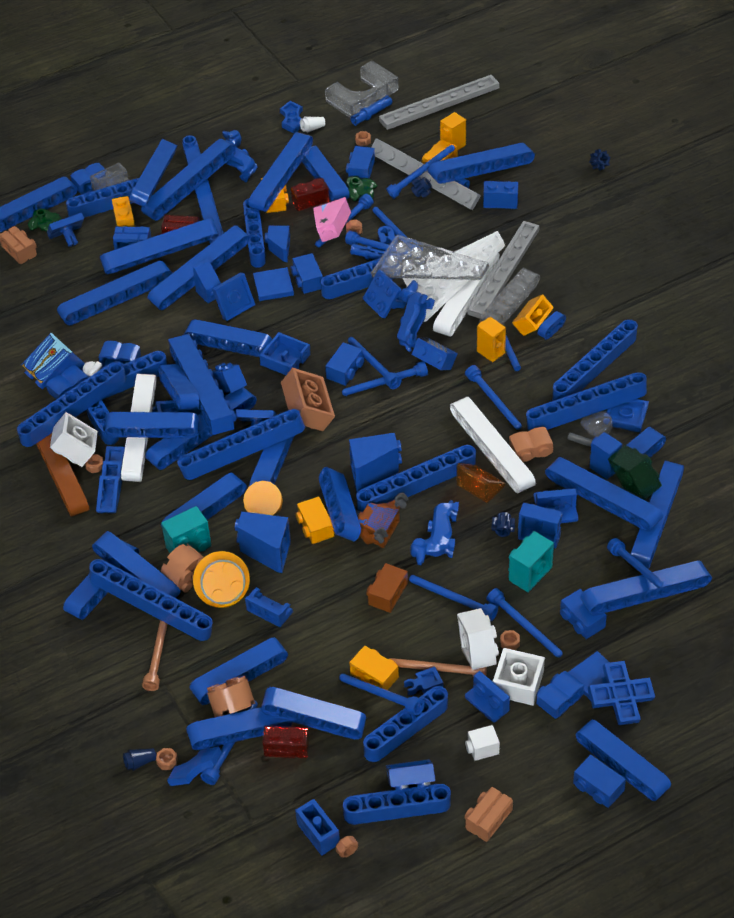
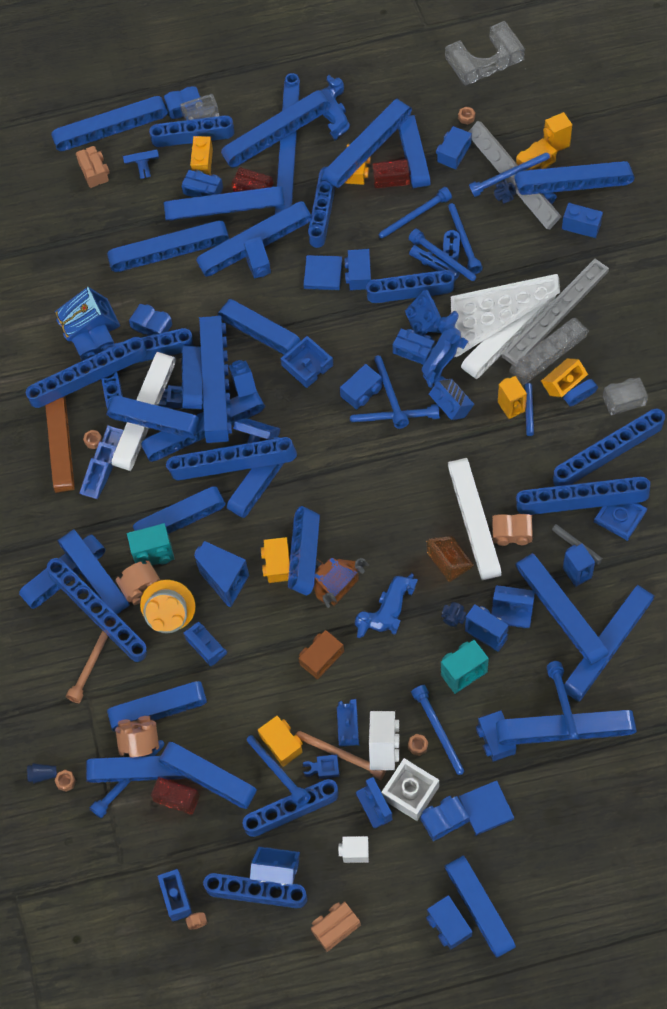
camera: 20 degrees right, 15 degrees up
dark green plate [28,209,62,232] -> none
white brick [50,412,98,467] -> none
white plate [83,361,102,377] -> none
blue beam [129,139,178,208] -> none
blue tile [167,746,222,786] -> none
blue tile [212,272,255,321] -> none
light orange tile [243,481,283,516] -> none
blue slope [265,226,290,262] -> none
blue tile [280,101,303,133] -> none
nougat brick [281,367,335,431] -> none
white cone [300,117,325,133] -> none
bright pink slope [313,197,351,242] -> none
dark green plate [346,176,377,201] -> none
nougat tile [346,220,362,235] -> none
blue slope [349,433,402,492] -> none
blue pin [350,95,392,126] -> none
blue beam [356,445,476,512] -> none
clear wing [371,235,489,280] -> none
light grey plate [379,75,499,130] -> none
blue piece [409,575,498,621] -> none
blue piece [465,365,522,430] -> none
clear cap [581,411,613,438] -> none
blue plate [588,661,655,725] -> none
clear green brick [608,445,662,500] -> none
blue beam [620,427,666,472] -> none
none -> blue hinge [337,699,359,747]
none -> blue brick [393,328,435,365]
none -> clear brick [603,377,648,415]

